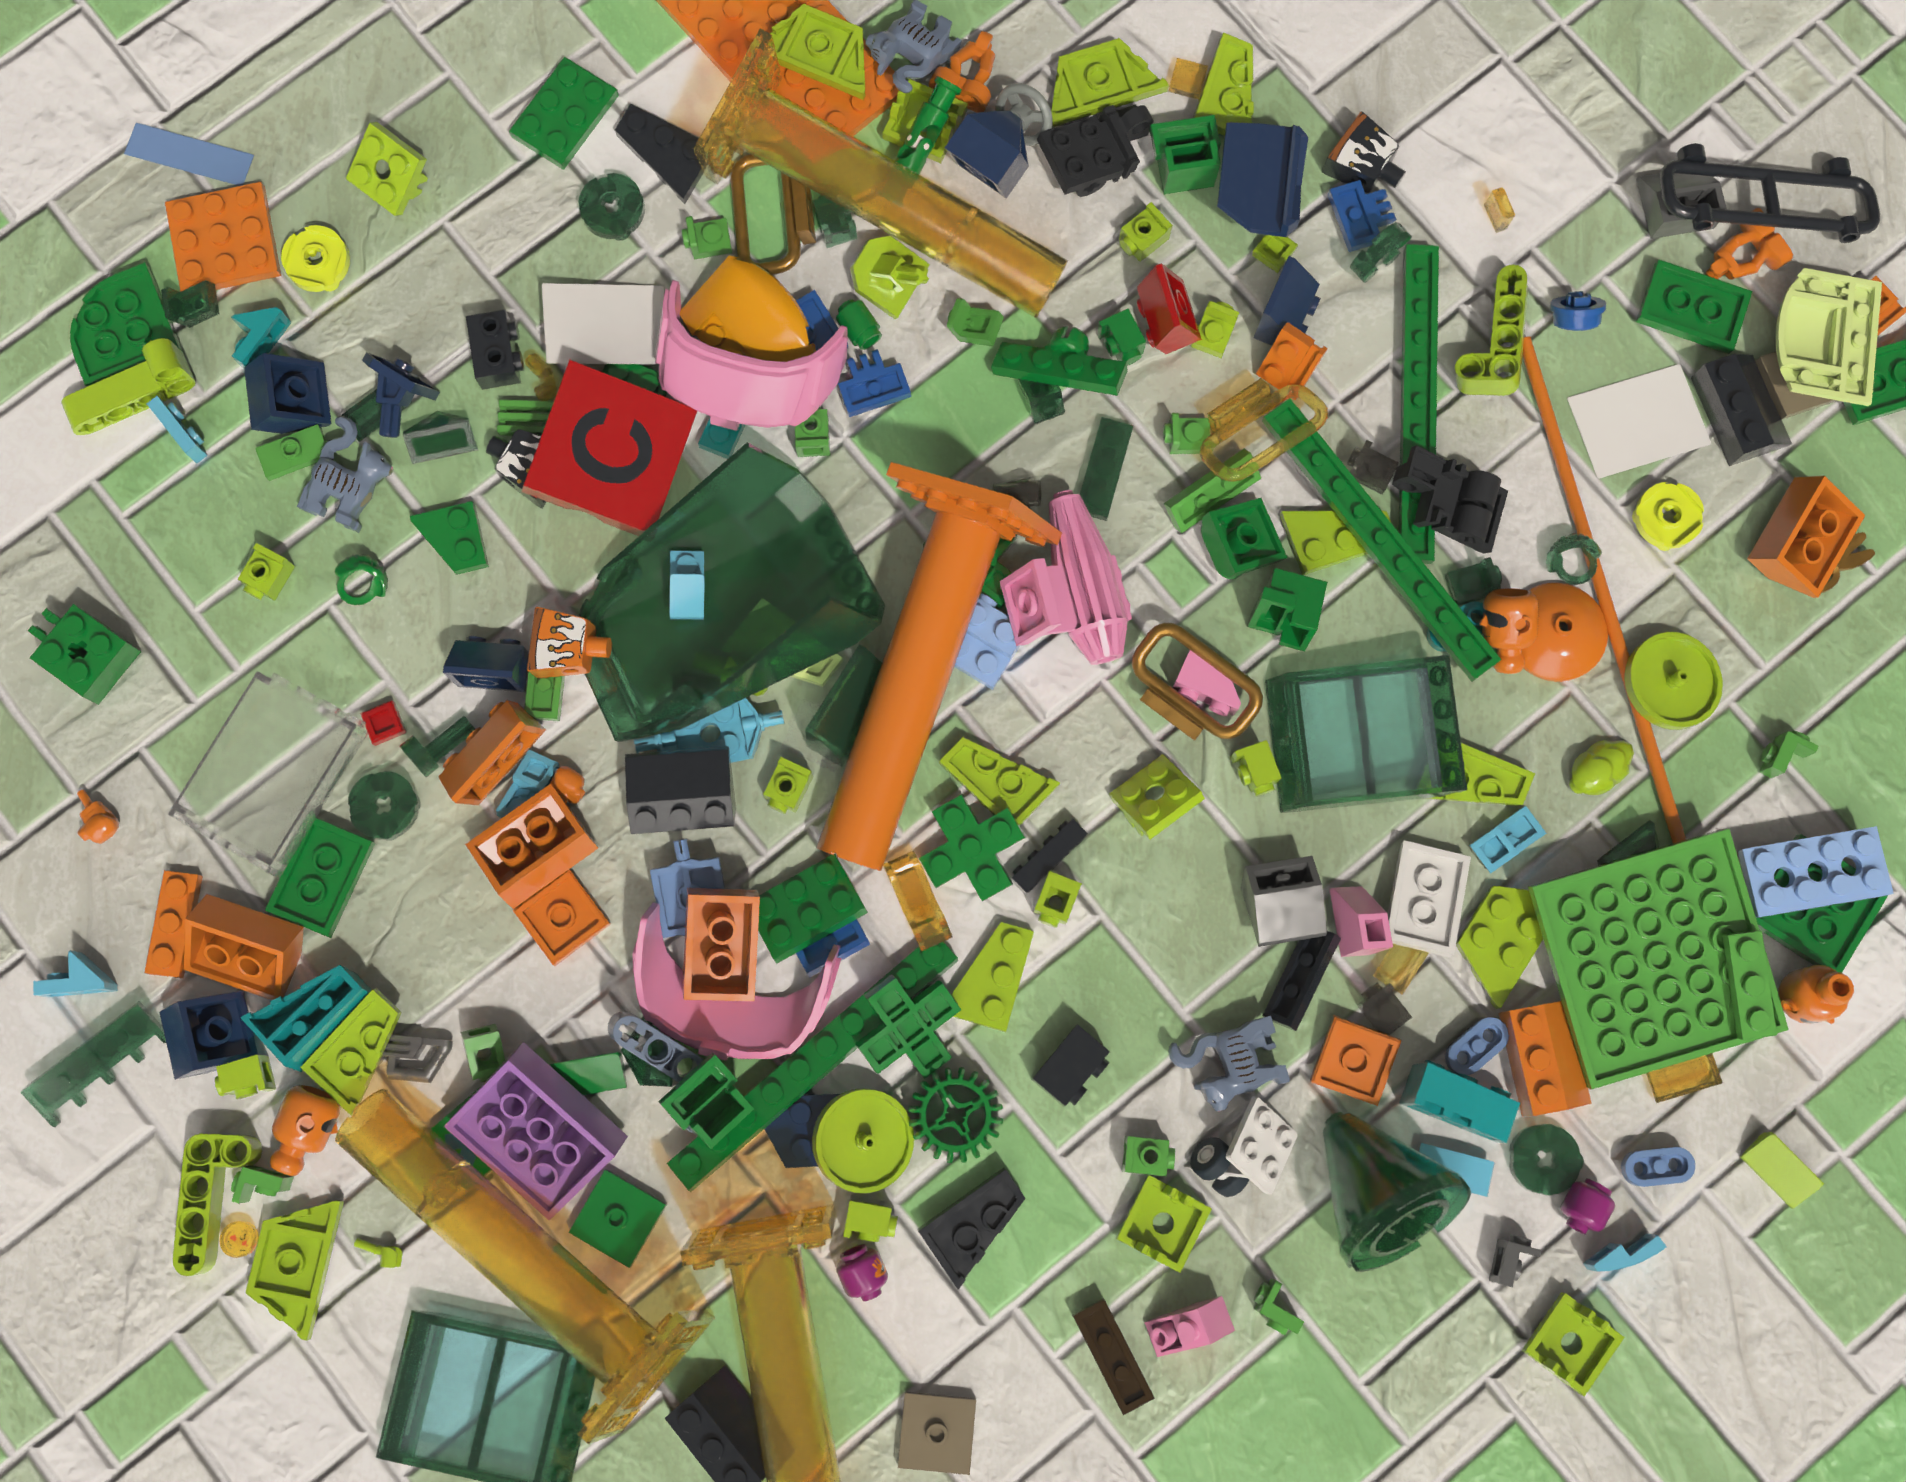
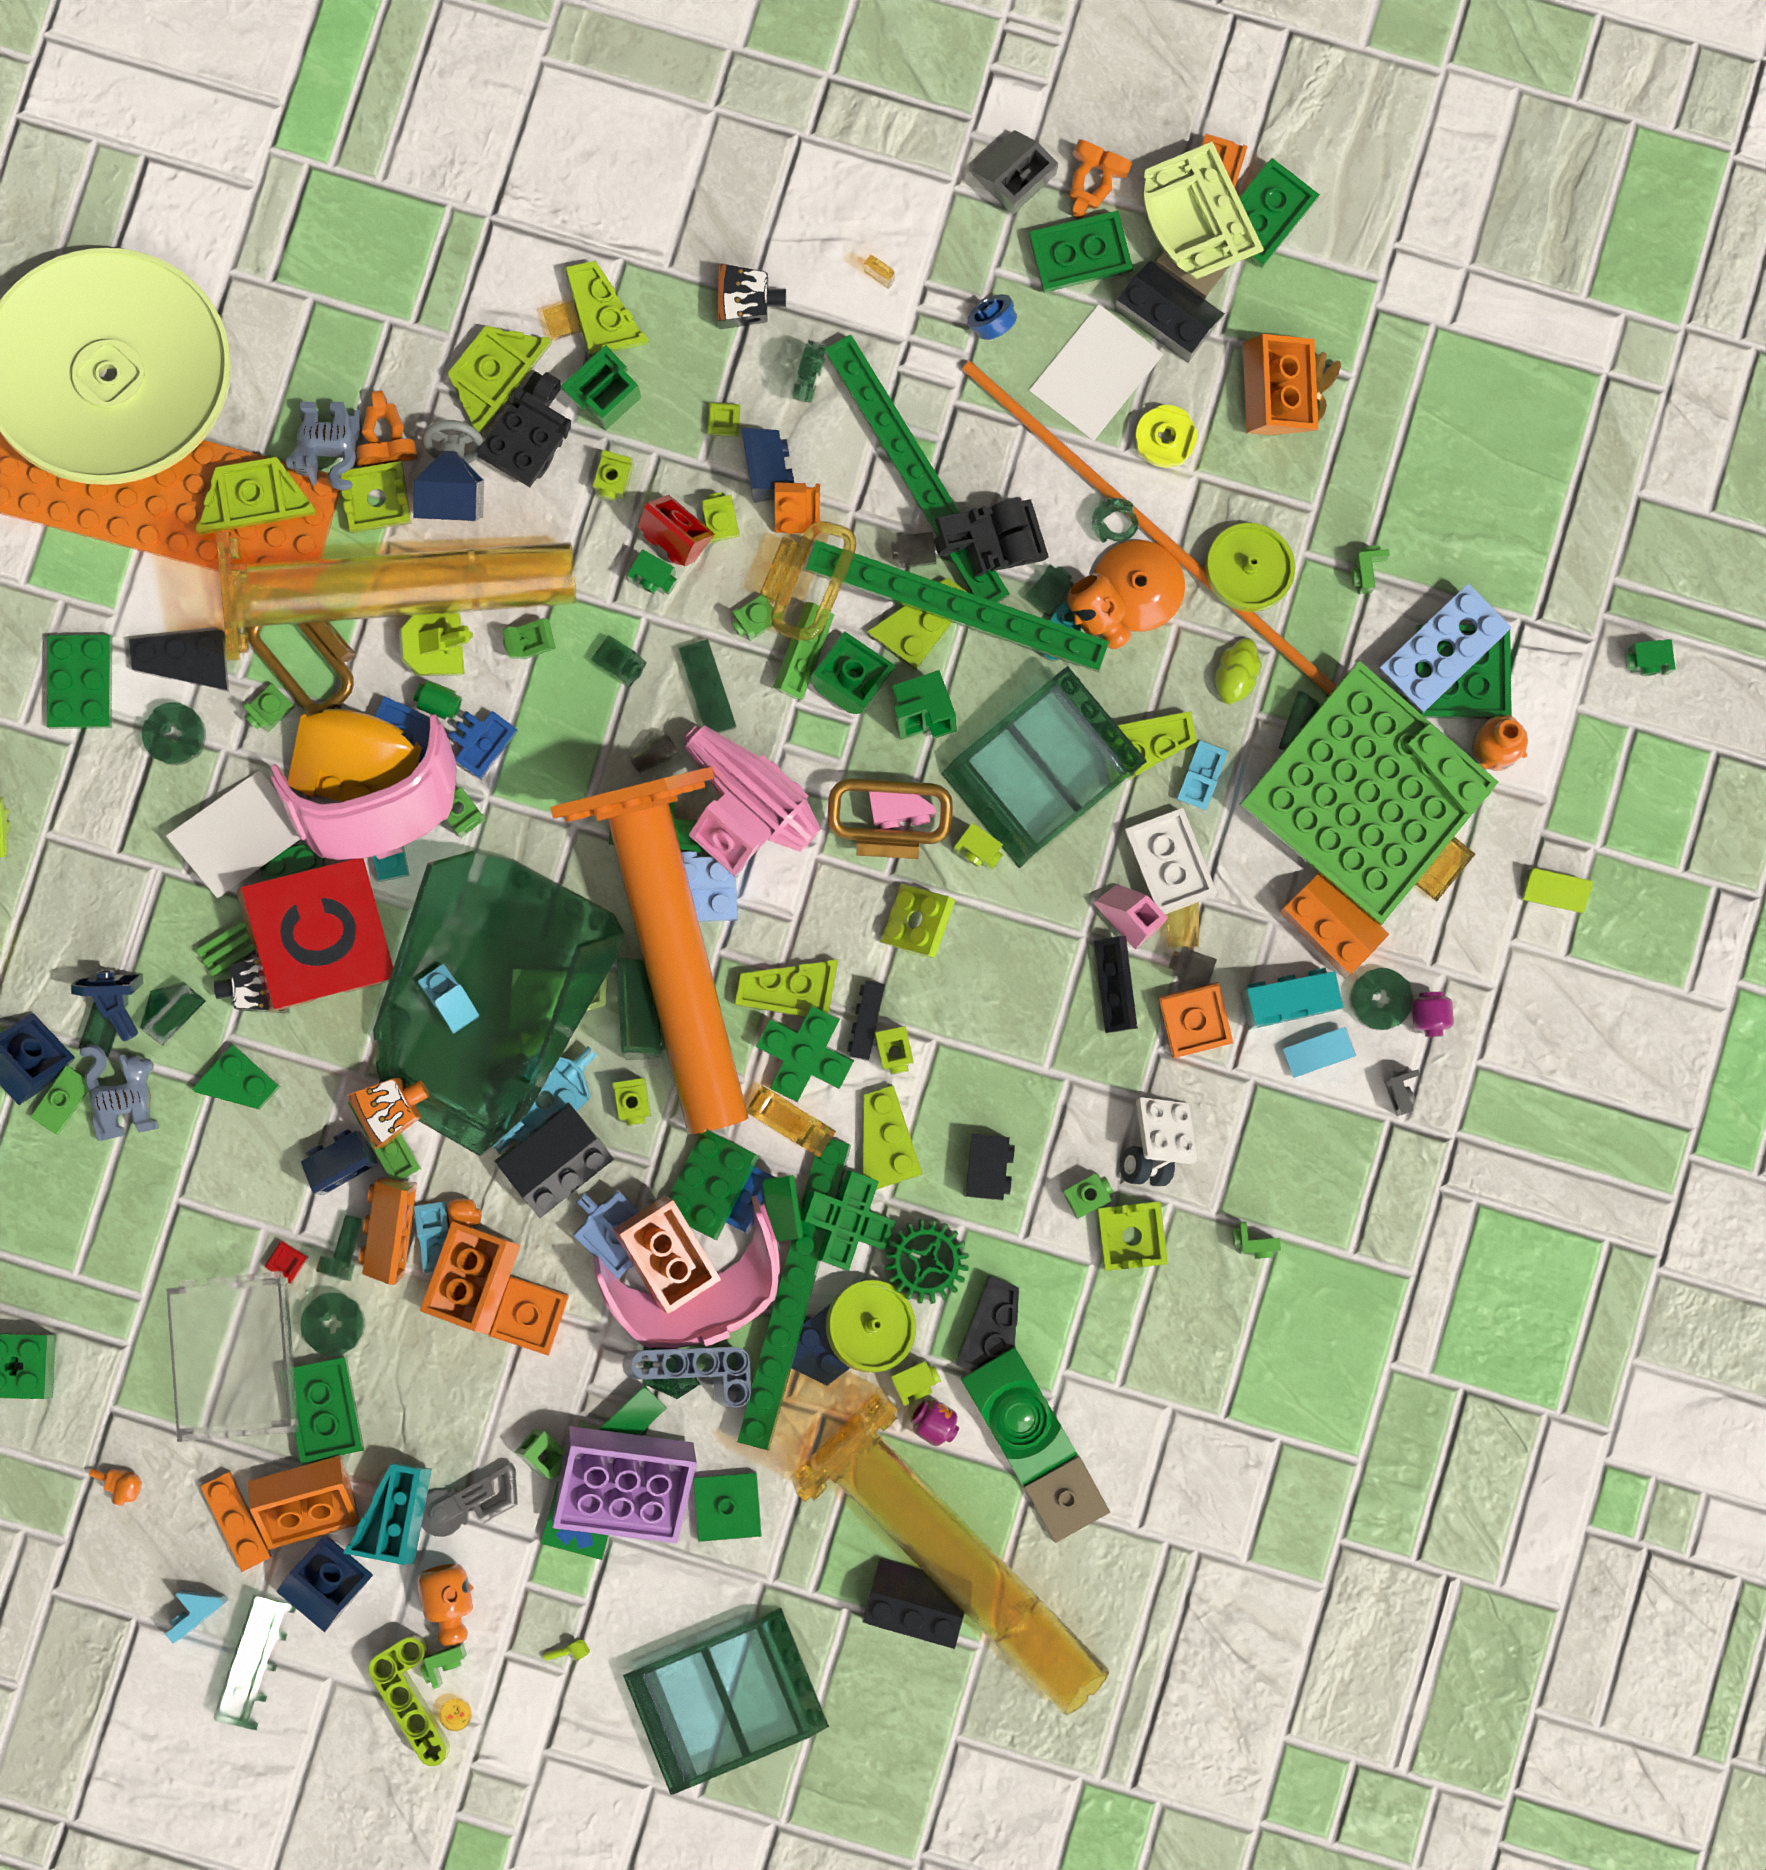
camera: 35 degrees left, 5 degrees up
lime brick [215,1054,276,1099] -> none
lime brick [238,543,295,601] -> none
lime wing [245,1200,344,1341] -> none
lime wing [300,988,402,1116] -> none
green piece [334,554,388,605] -> none
clear yellow piece [335,1089,715,1444] -> none
black brick [466,309,525,390] -> none
clear yellow arm [525,353,558,401] -> none
green plate [658,1052,754,1149] -> none
clear green brick [812,191,857,248] -> none
green piece [877,76,962,210] -> none
green plate [991,326,1128,396] -> none
dark brown plate [1072,1298,1155,1415] -> none
bright pink slope [1144,1296,1235,1357] -> none
sand blue animal [1168,1016,1290,1112] -> none
dark blue helmet [1217,122,1308,237] -> none
slope [1241,856,1327,947] -> none
clear green cone [1323,1112,1471,1272] -> none
blue hinge [1327,180,1397,252] -> none
medium blue plate [1445,1017,1509,1075] -> none
lime beam [1455,265,1528,396] -> none
lime wing [1456,886,1543,1009] -> none
lime piece [1522,1292,1625,1397] -> none
medium azure slope [1583,1233,1667,1272] -> none
medium blue plate [1621,1147,1695,1187] -> none
black bar [1660,143,1880,243] -> none
none -> green slope [762,1175,803,1242]
none -> green slope [960,1346,1078,1487]

